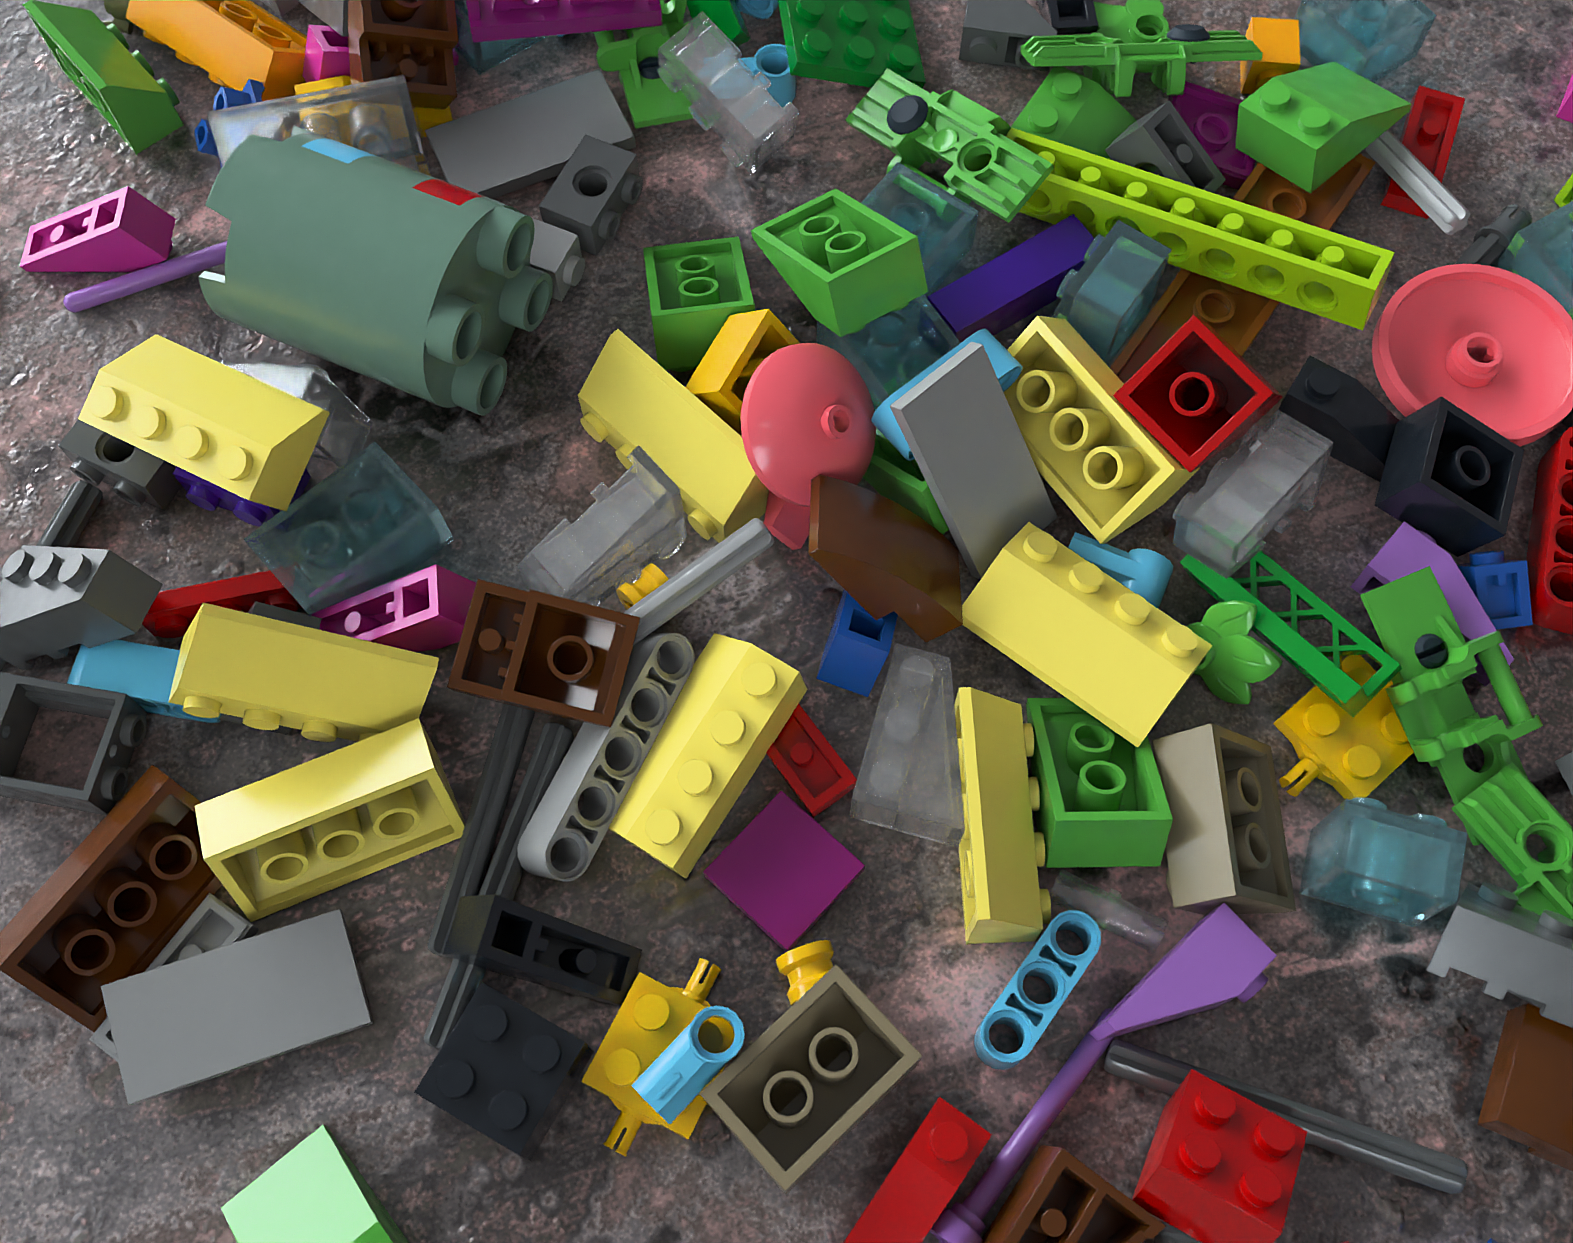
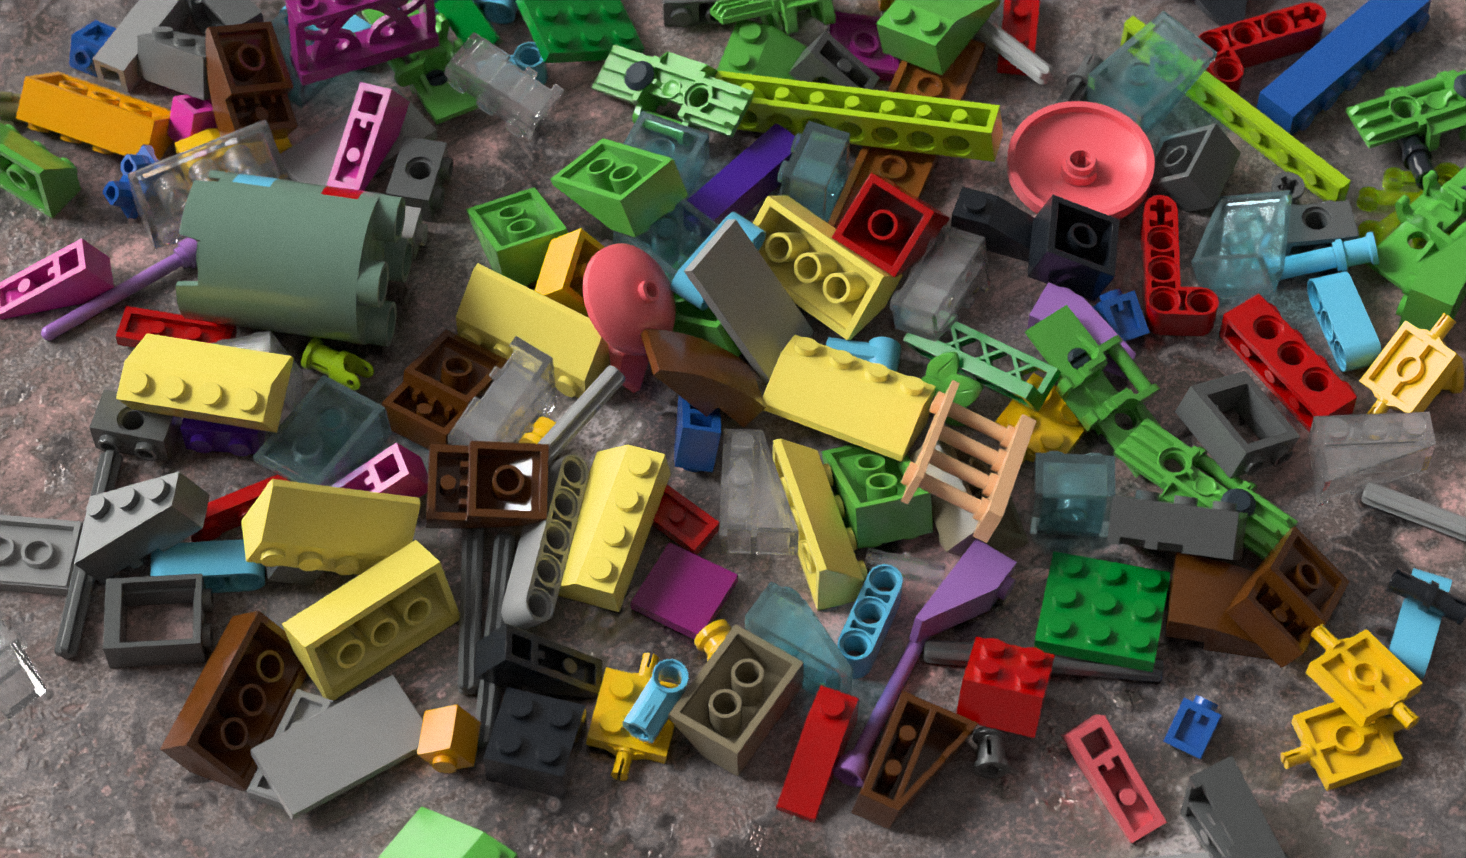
camera: 15 degrees left, 10 degrees down
none -> red plate [115,306,237,348]
none -> lime piece [301,338,374,390]
none -> dark pink slope [326,82,410,191]
none -> reddish brown slope [380,329,510,450]
none -> light orange brick [417,704,481,773]
none -> clear light blue slope [745,581,853,696]
none -> light nougat fence [901,380,1036,543]
none -> green plate [1034,551,1171,672]

